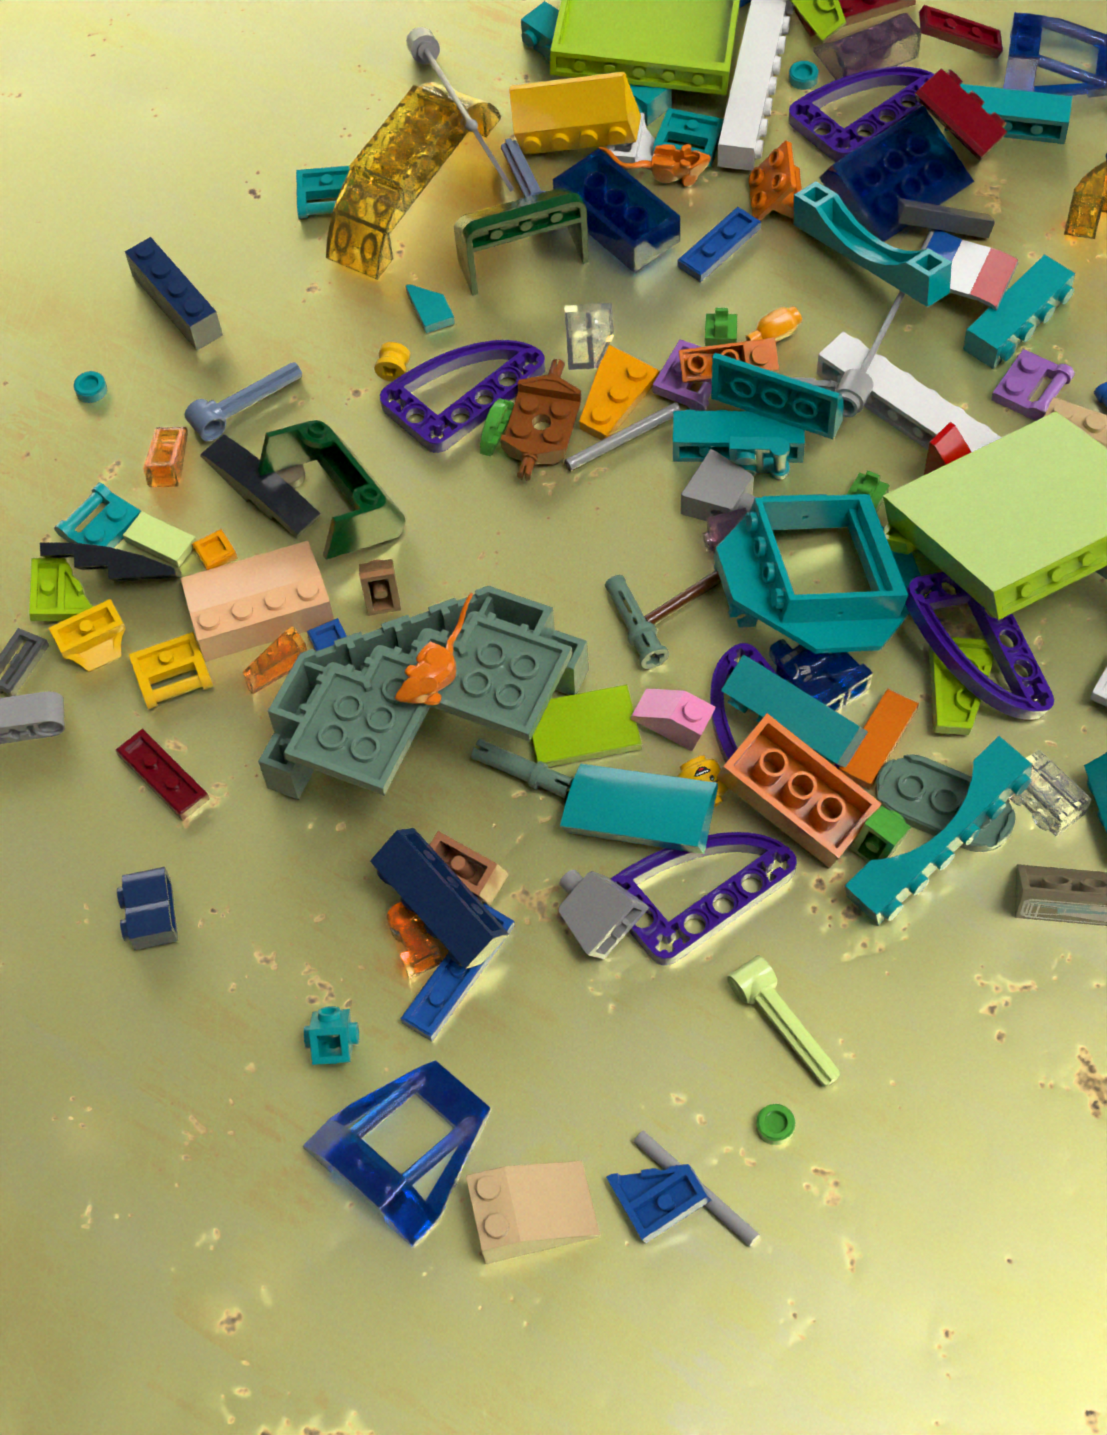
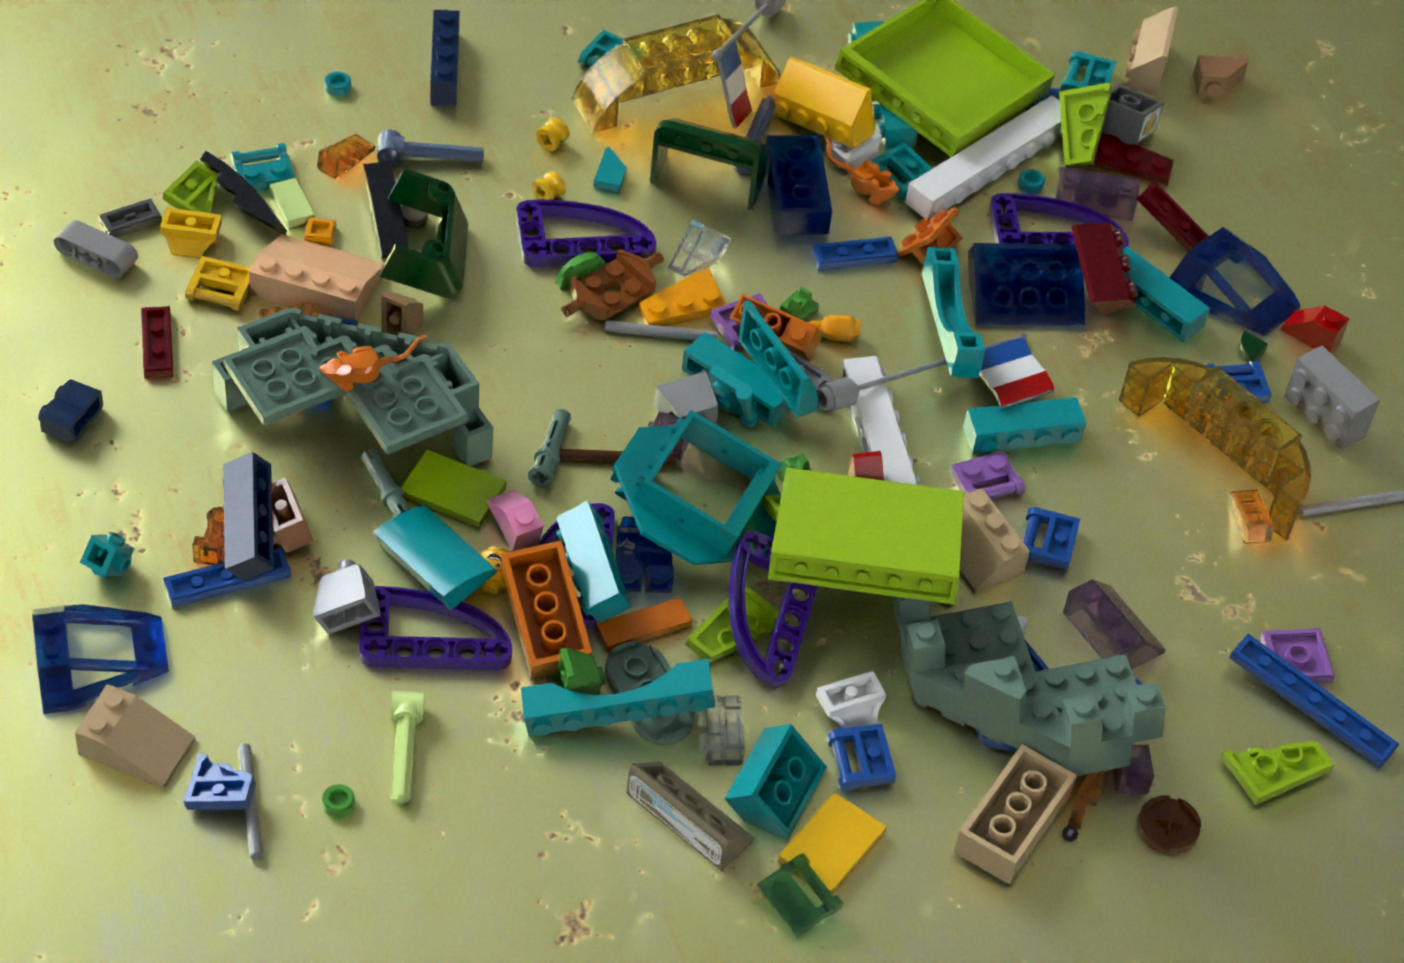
camera: 25 degrees right, 10 degrees down
dark grey slope [898,198,995,239] -> none
none -> yellow wheel [536,117,570,151]

